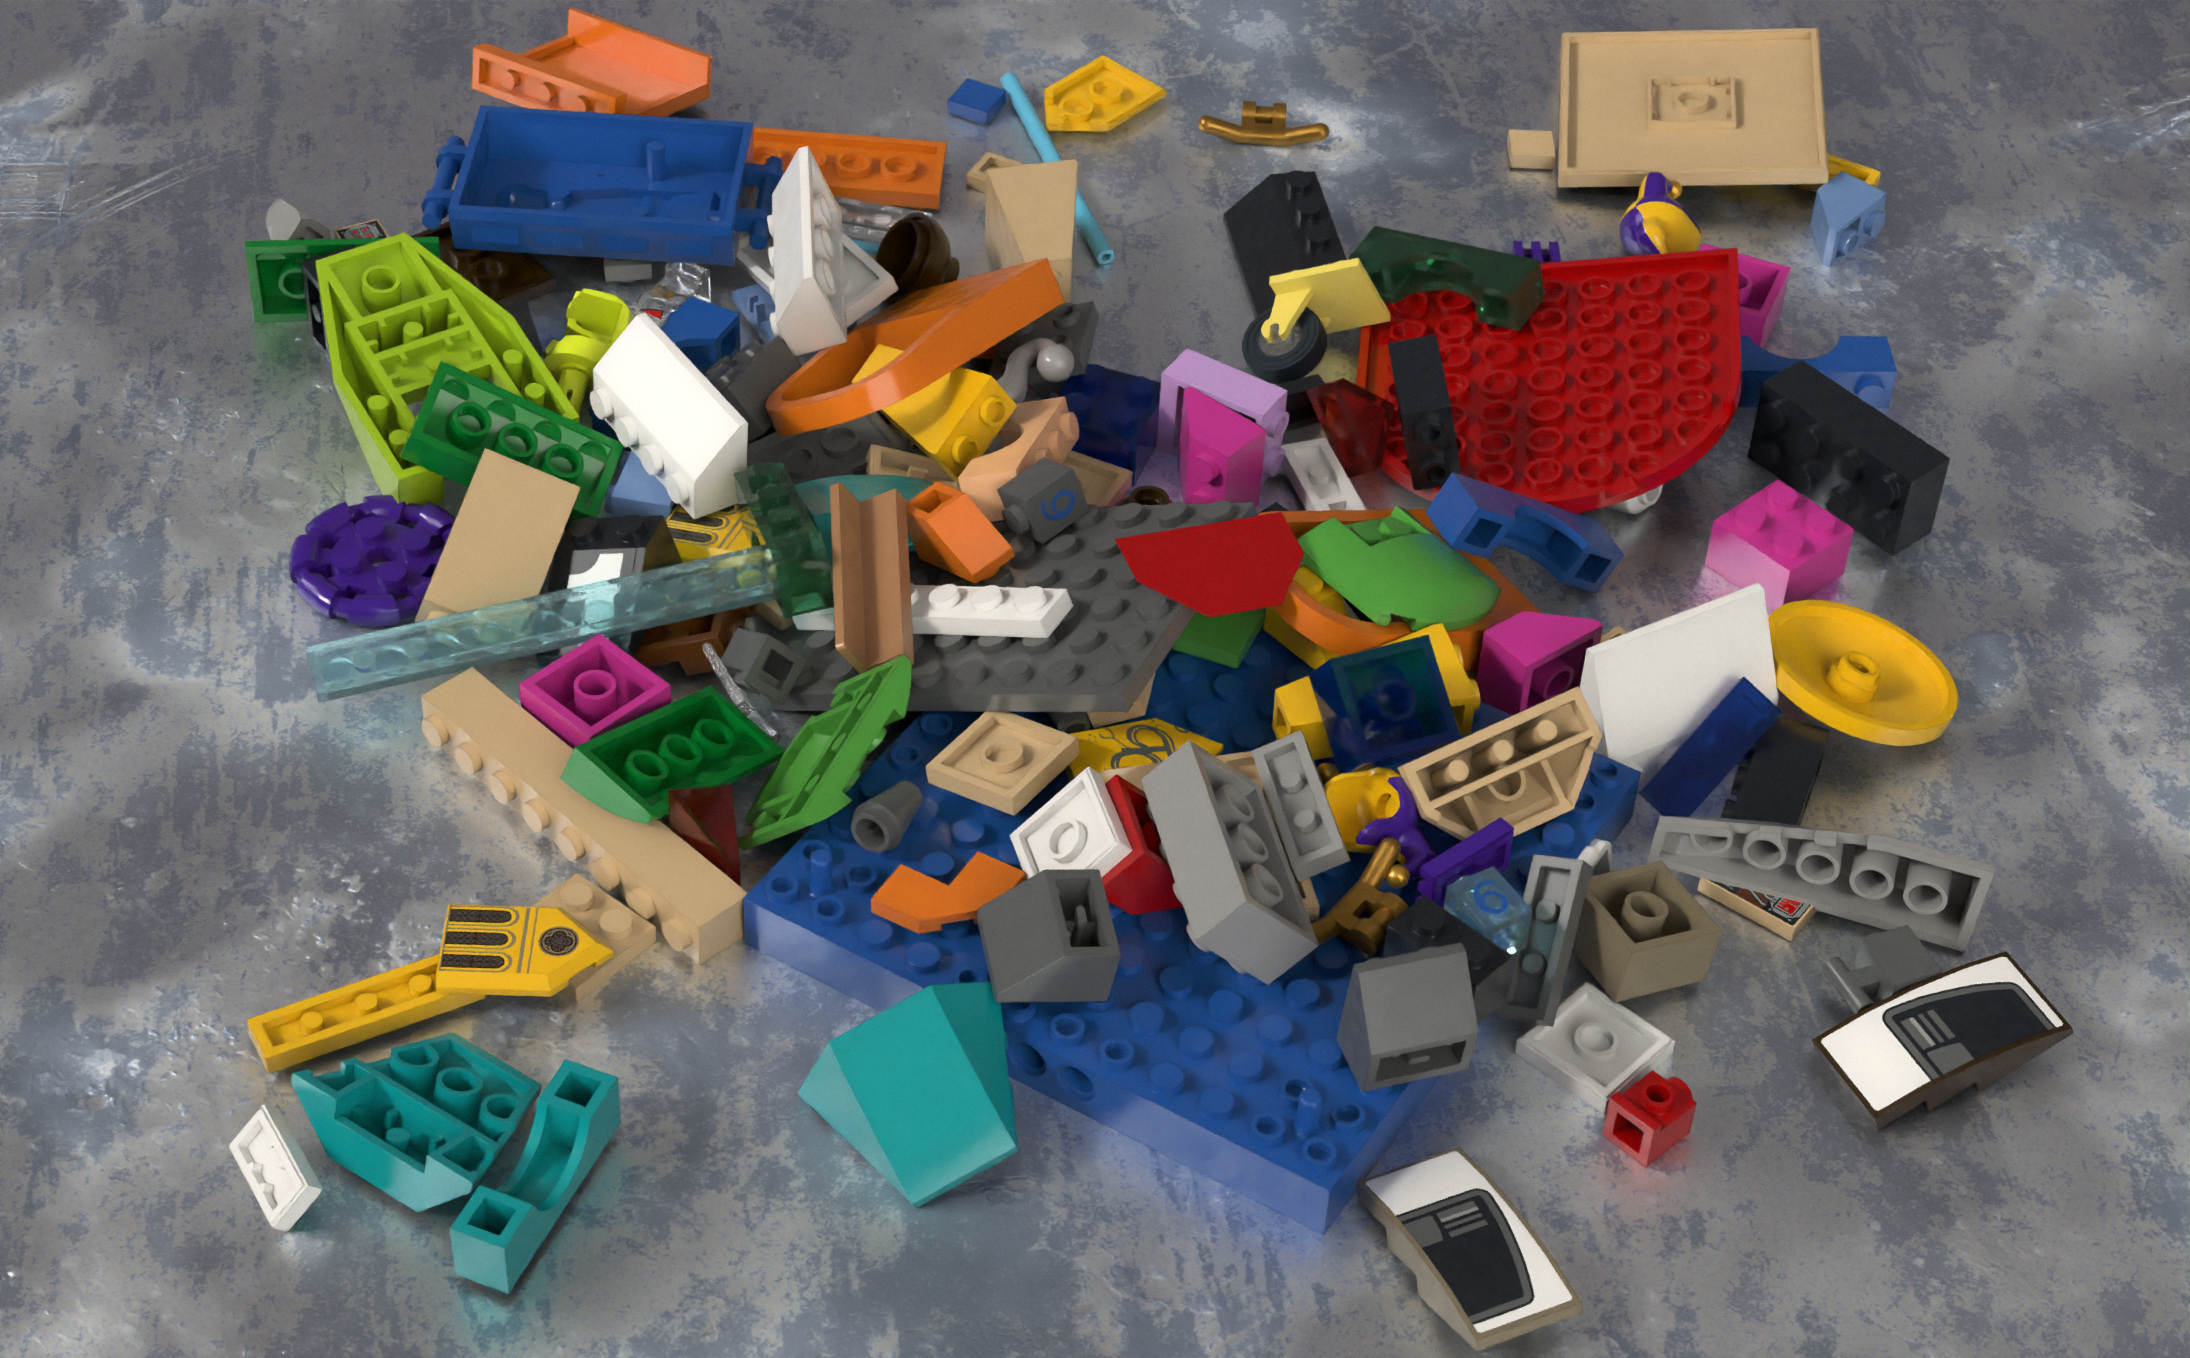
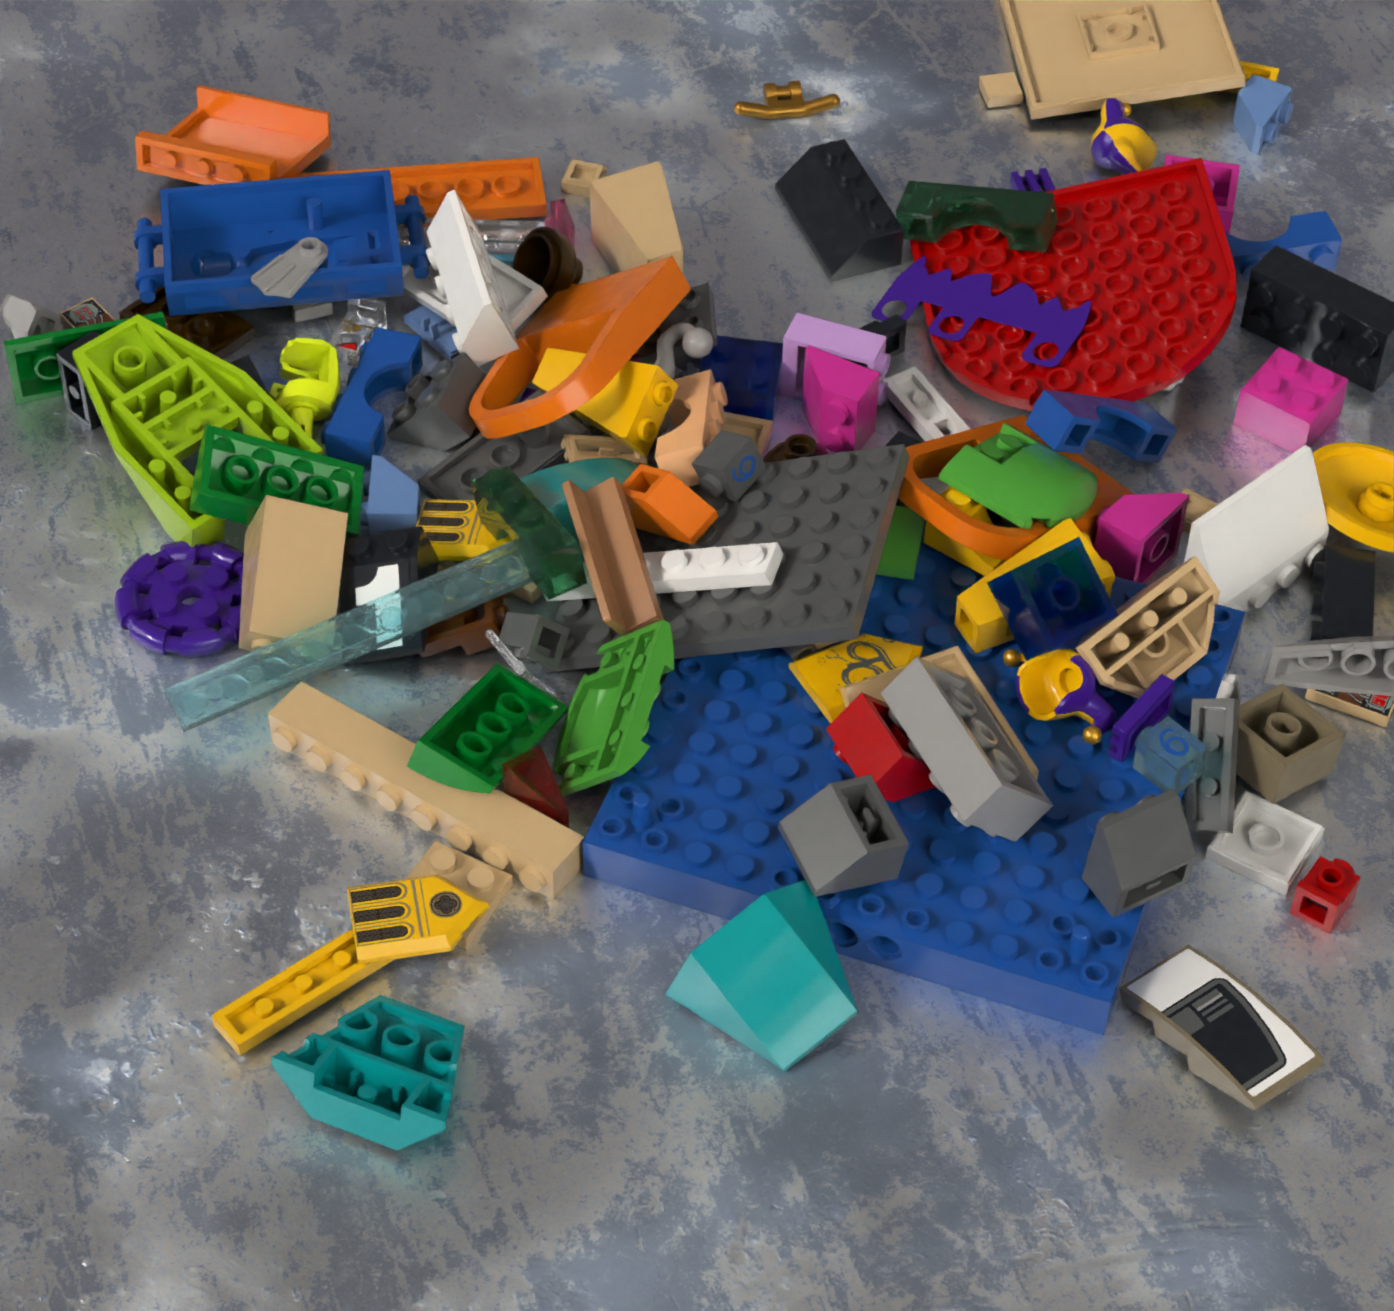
camera: 10 degrees left, 5 degrees up
white plate [229,1104,324,1232] -> none
teal arch [450,1059,621,1294] -> none
dark pink brick [519,633,671,750] -> none
white slope [590,313,748,519] -> none
dark grey cone [851,781,923,853] -> none
orange tile [871,851,1026,934] -> none
tan plate [925,711,1080,816] -> none
blue tile [947,78,1006,125] -> none
medium azure piece [1000,72,1115,265] -> none
white tile [1009,766,1133,880] -> none
yellow tile [1044,55,1167,133] -> none
red sticker [1115,512,1304,618] -> none
light yellow plate [1242,258,1390,384] -> none
light grey plate [1251,730,1350,882] -> none
clear red slope [1307,378,1395,478] -> none
pearl gold piece [1311,837,1409,955] -> none
black brick [1383,896,1513,1025] -> none
black window [1388,334,1461,491] -> none
clear blue tile [1637,677,1783,817] -> none
none -> light grey piece [251,237,328,298]
none -> clear pink plate [545,198,575,248]
none -> dark purple piece [871,256,1091,368]

